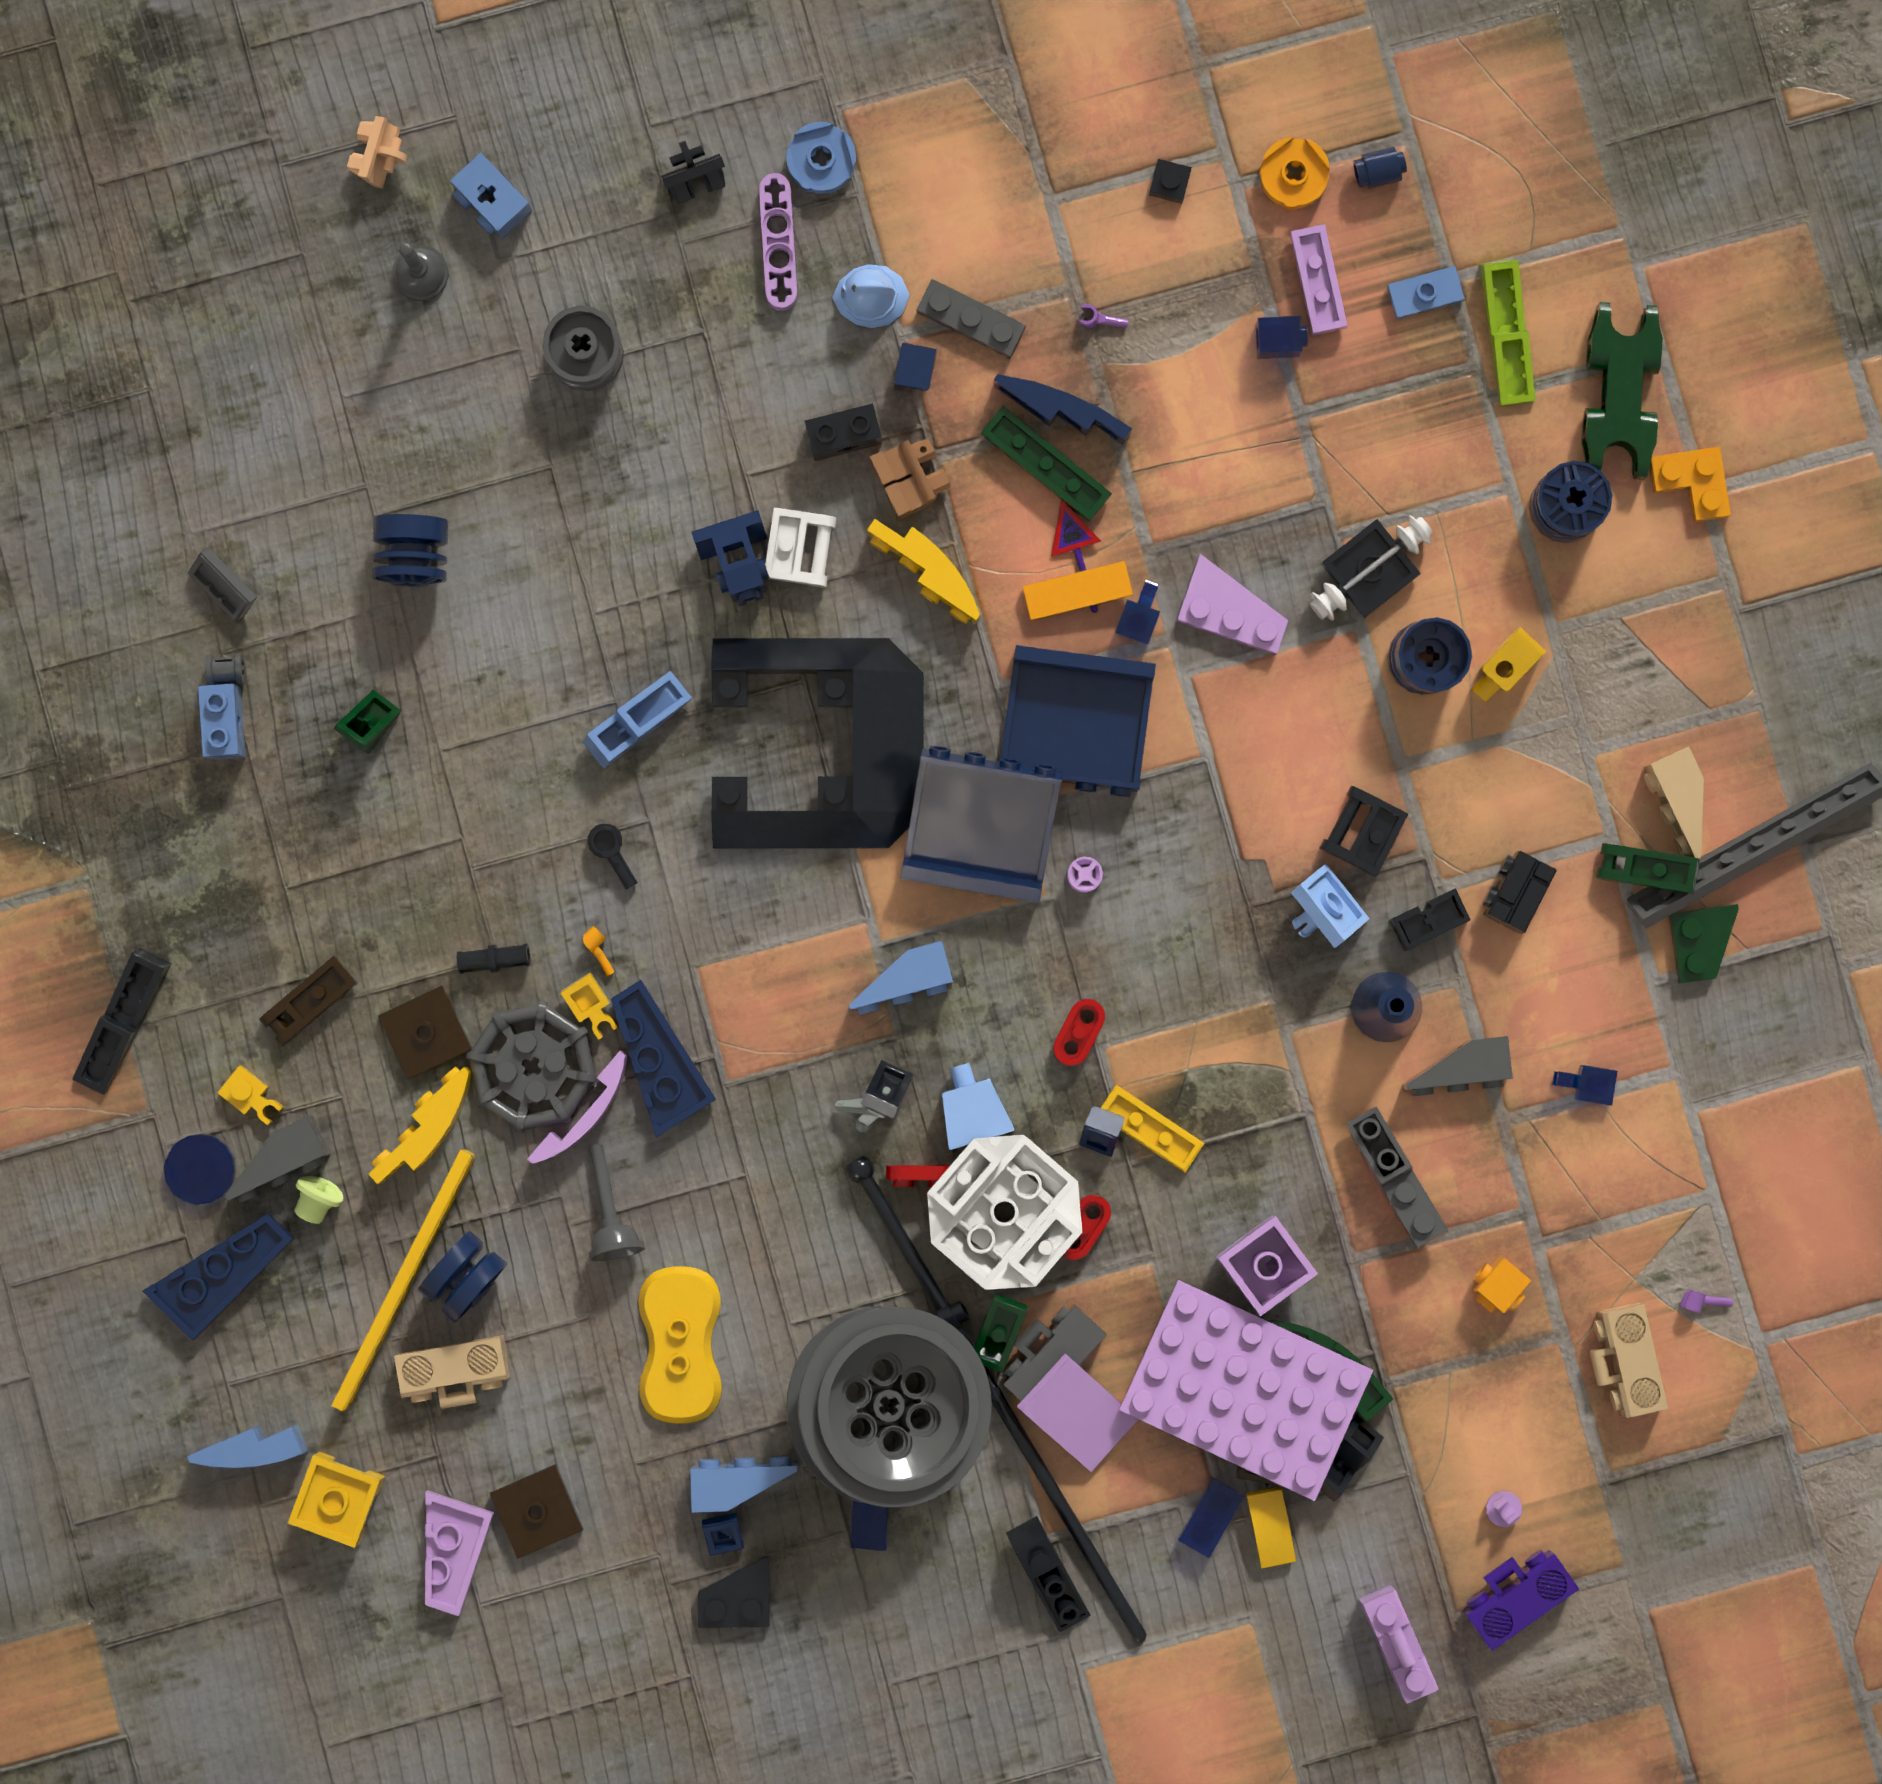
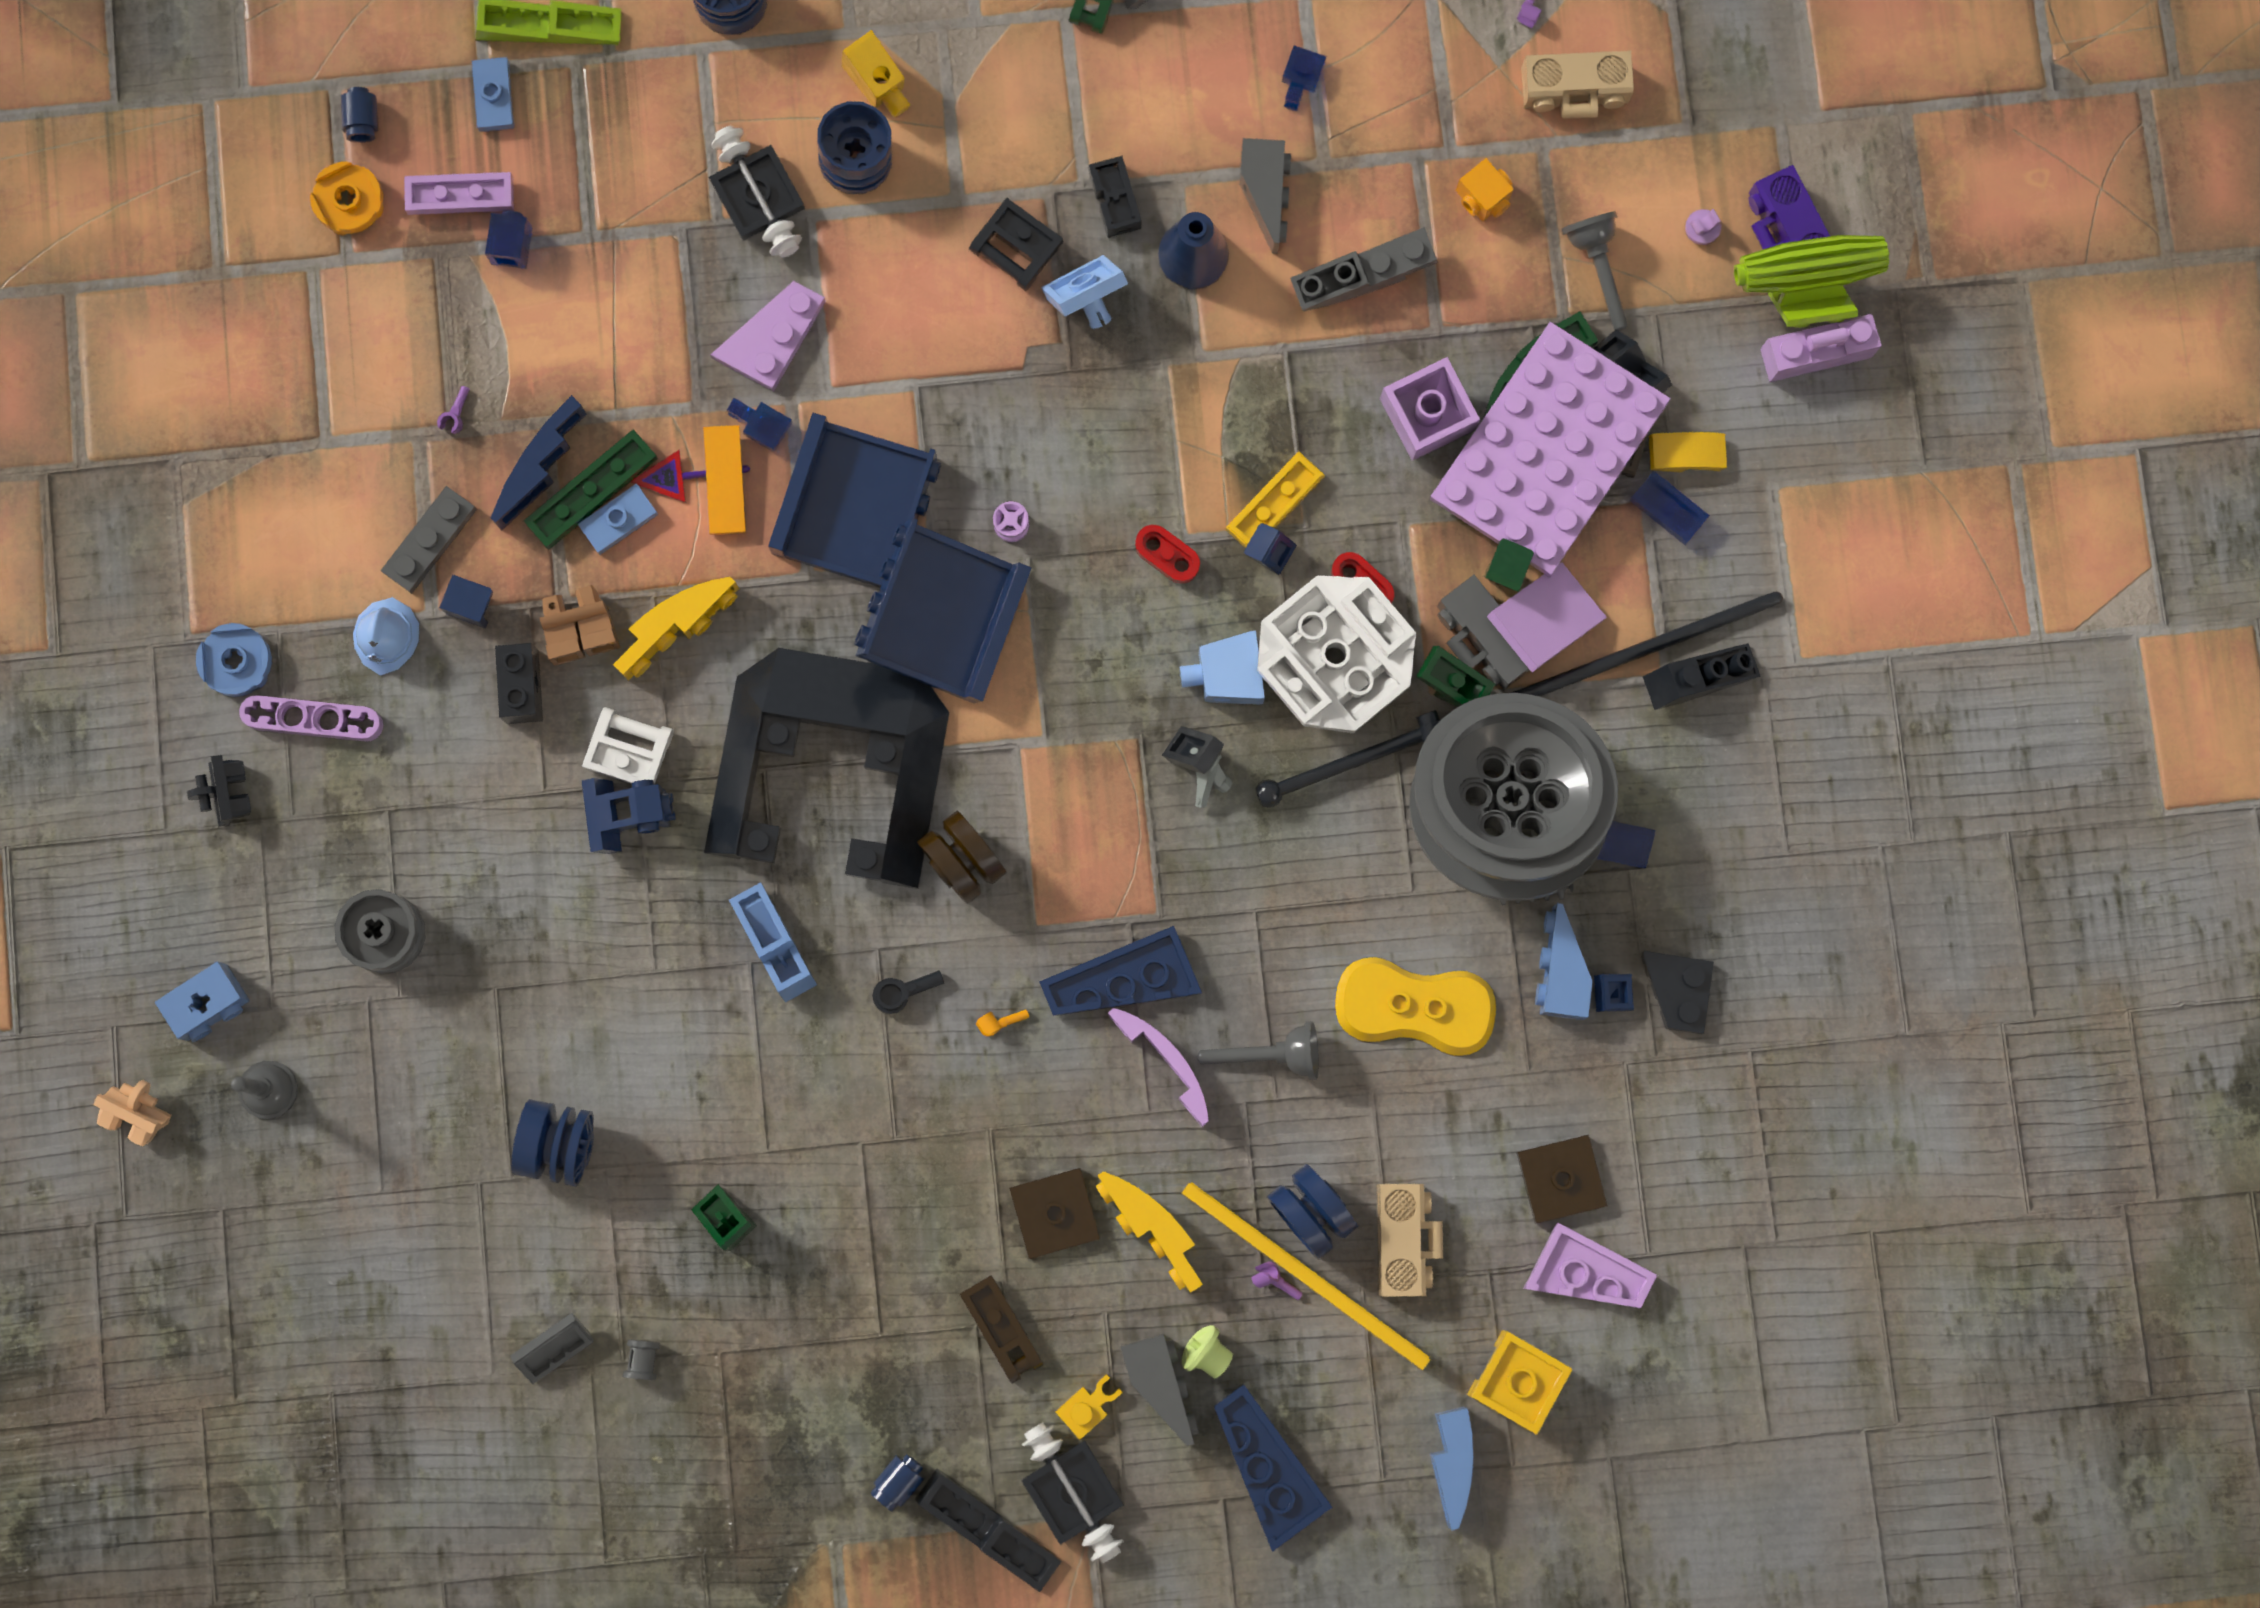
camera: 80 degrees left, 5 degrees down
clear blue tile [164,1134,236,1205] -> none
medium blue brick [198,684,246,760] -> none
black pin [456,943,531,974] -> none
dark grey plate [466,1001,598,1133] -> none
yellow plate [560,972,618,1040] -> none
medium blue slope [849,941,953,1015] -> none
red plate [886,1165,950,1187] -> none
black plate [1149,159,1192,204] -> none
black brick [1482,851,1557,934] -> none
none -> medium blue plate [578,484,658,555]
none -> dark blue brick [870,1454,925,1512]
none -> dark brown wheel [917,810,1007,904]
none -> black plate [1021,1422,1124,1564]
none -> medium lavender hand [1252,1262,1302,1300]
none -> dark green slope [1483,539,1534,592]
none -> dark grey piece [1561,211,1627,331]
none -> lime plate [1734,235,1889,328]

